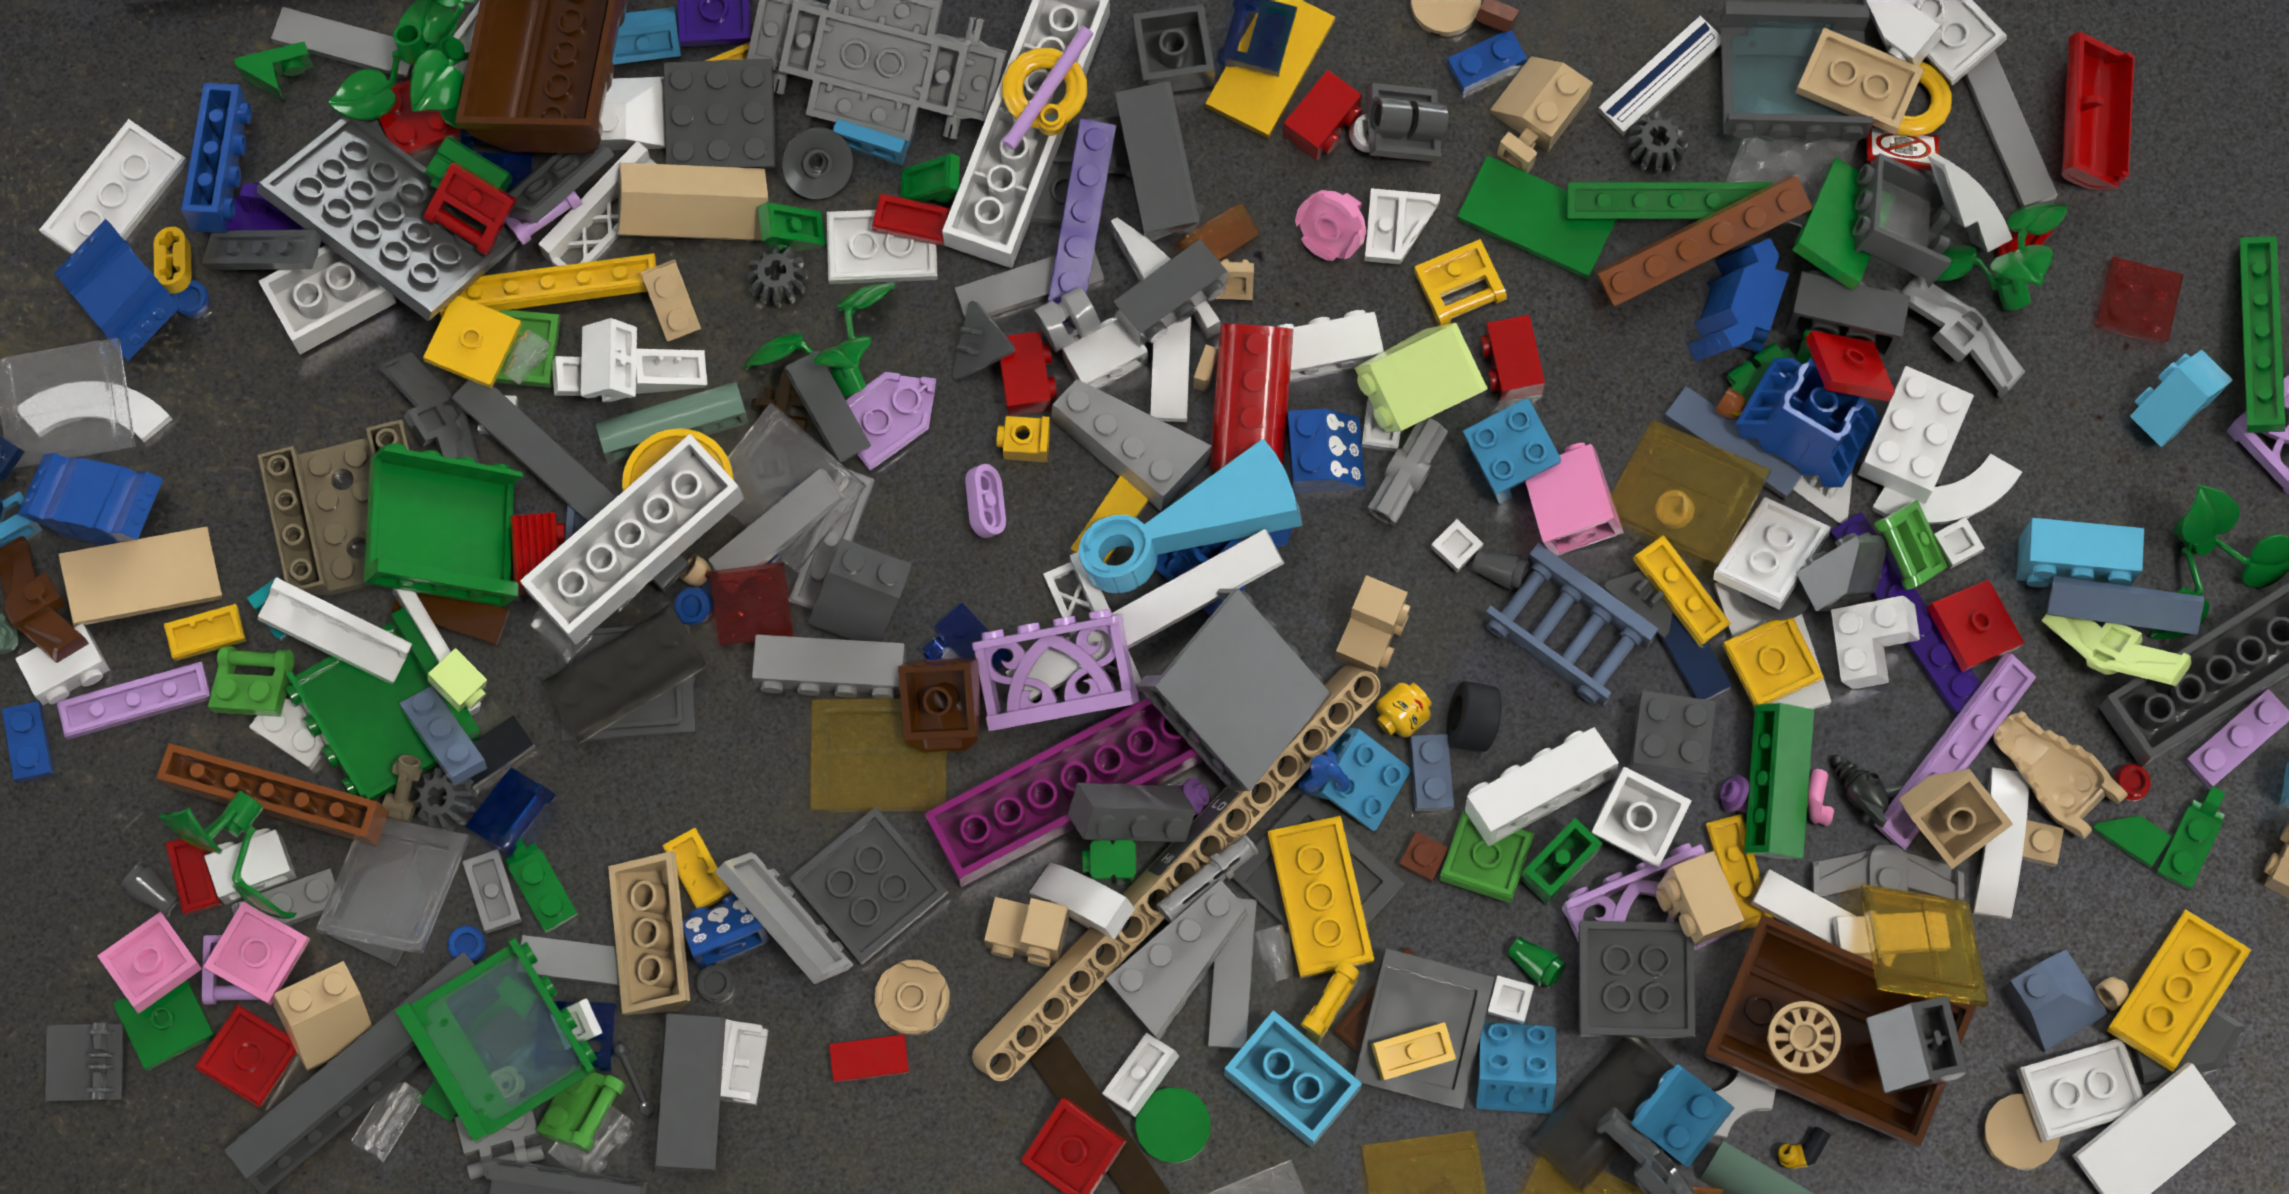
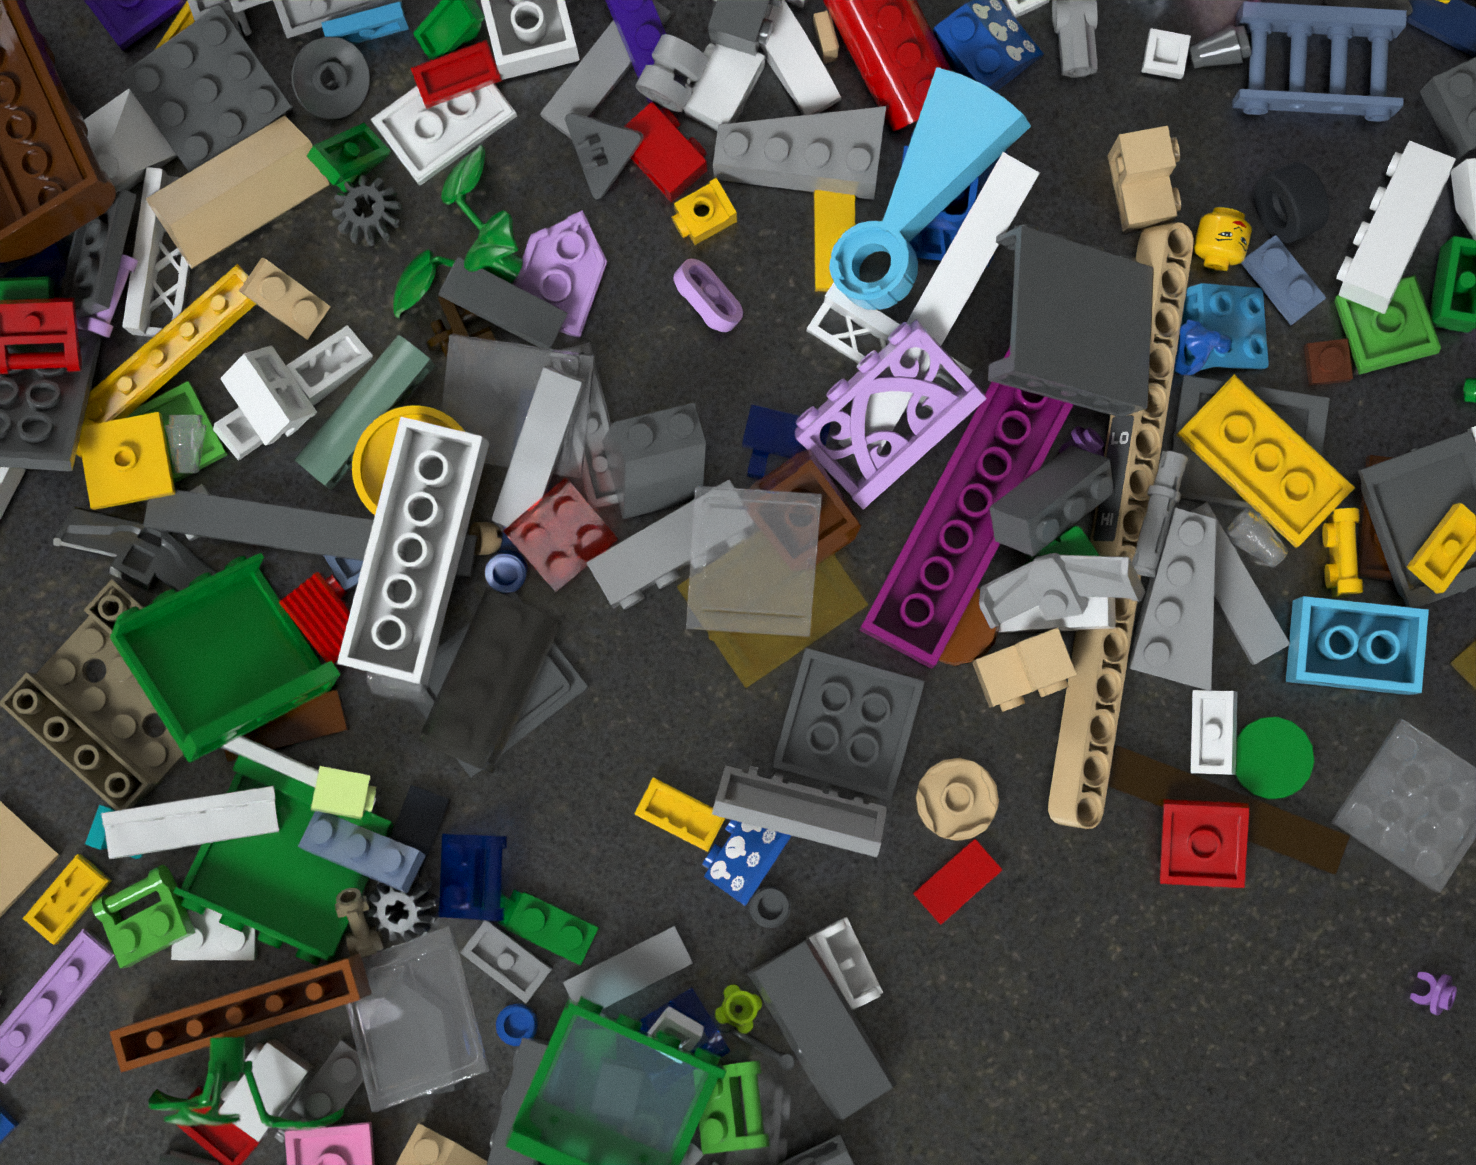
camera: 30 degrees left, 10 degrees up
tan slope [608,851,690,1015] -> none
dark azure panel [612,7,681,65] -> none
none -> clear piece [686,486,821,637]
none -> lime plate [715,985,762,1034]
none -> dark orange tile [939,588,999,666]
none -> light grey plate [979,553,1145,629]

